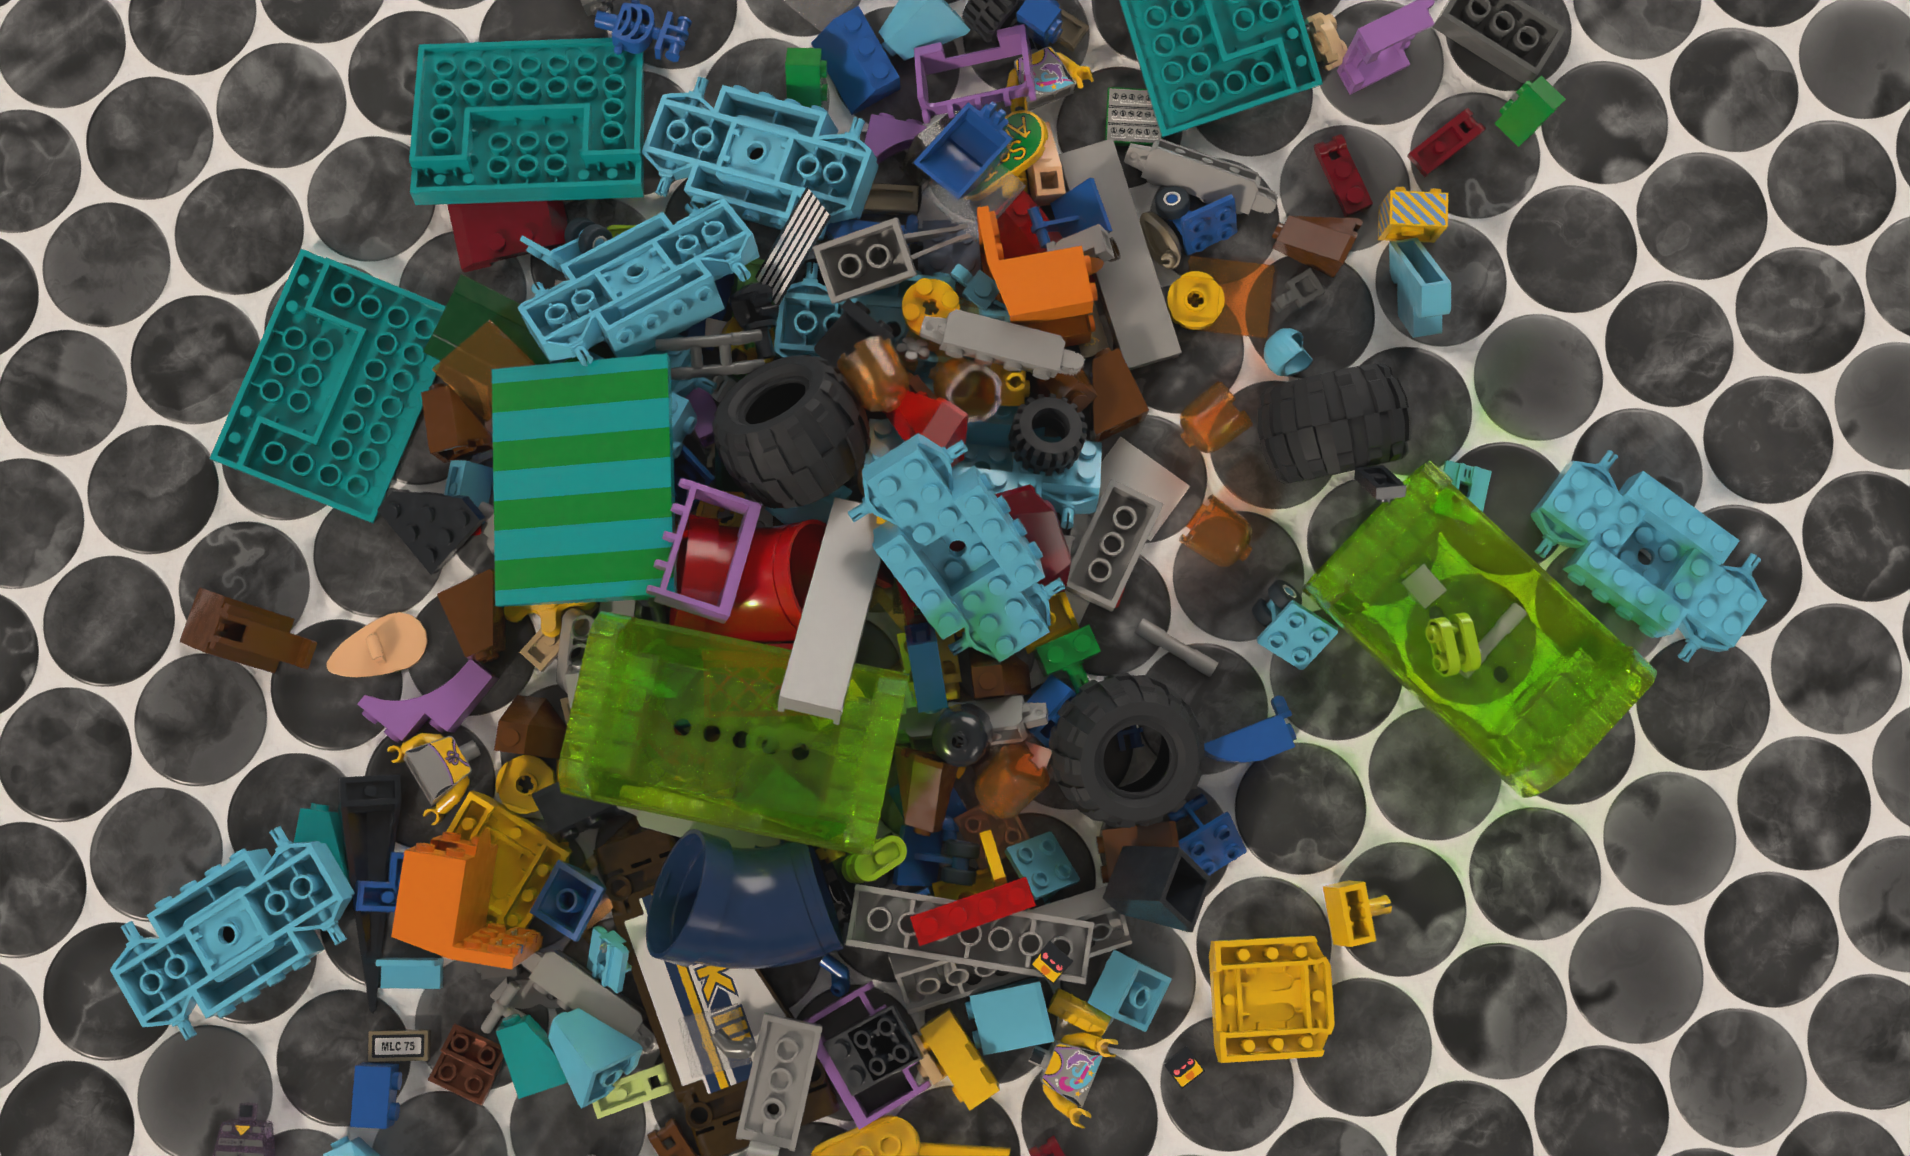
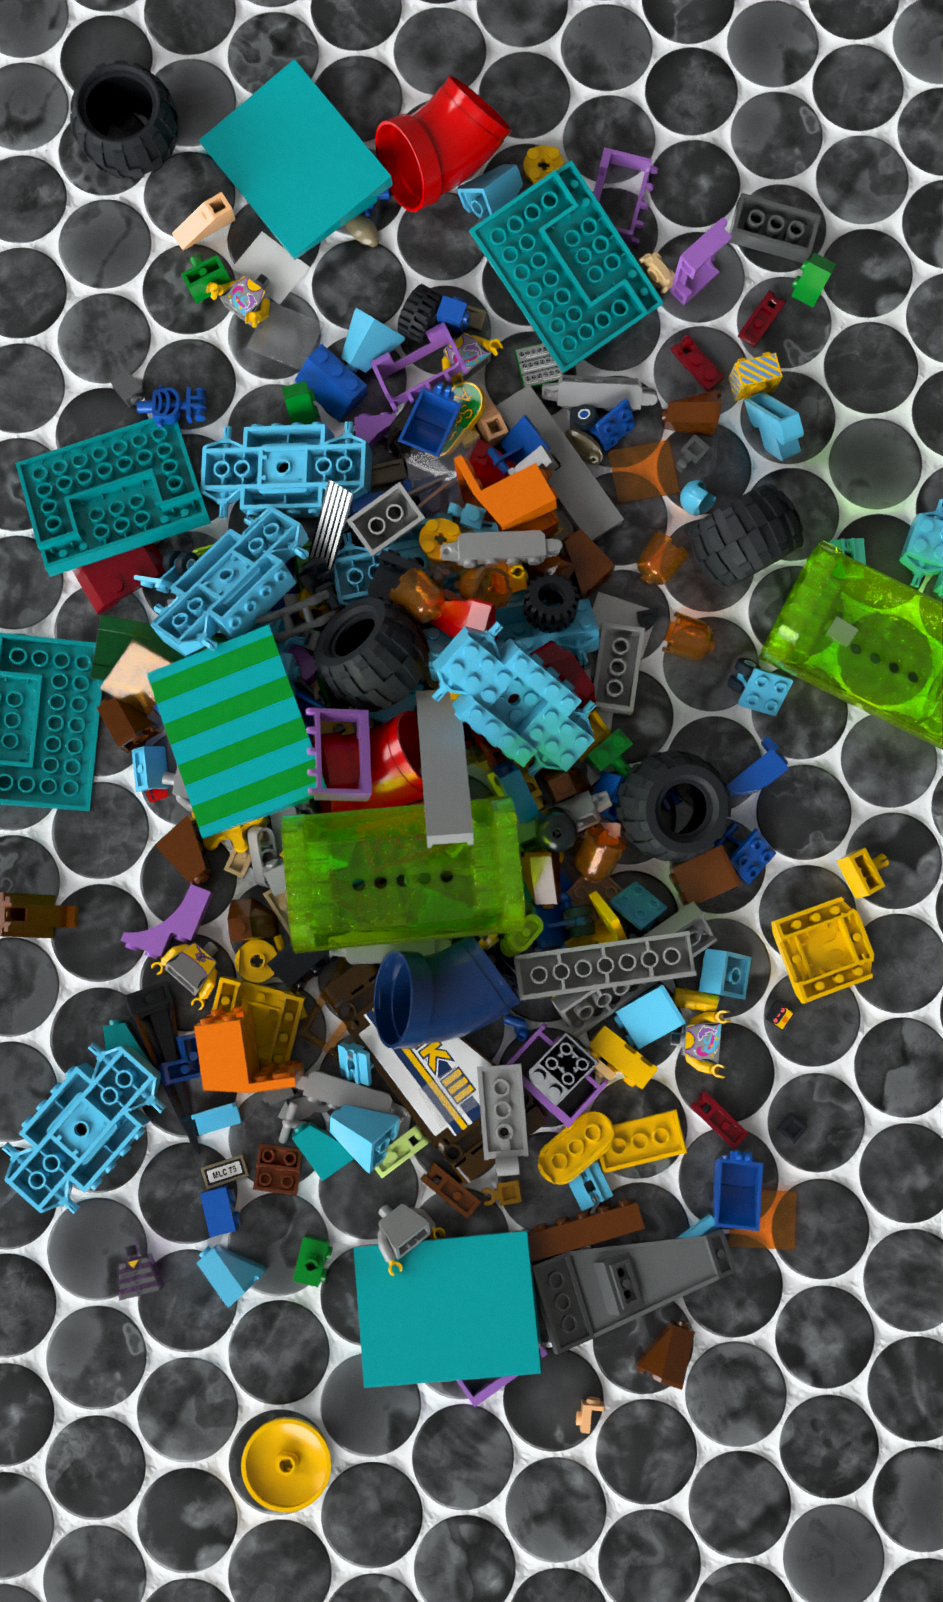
camera: 20 degrees left, 0 degrees up
light nougat shield [326,612,428,678] -> none
black plate [377,489,486,575] -> none
blue slope [530,860,607,942] -> none
dark grey arm [710,1028,756,1059] -> none
red plate [910,877,1036,946] -> none
black tile [1030,941,1073,985] -> none
black slope [1103,846,1212,932] -> none
light grey piece [1134,618,1218,677] -> none
yellow plate [1166,271,1225,330] -> none
black plate [1354,465,1406,502] -> none
lime brick [1425,612,1481,677] -> none
light grey piece [1459,603,1527,679] -> none
none -> black tile [636,608,658,632]

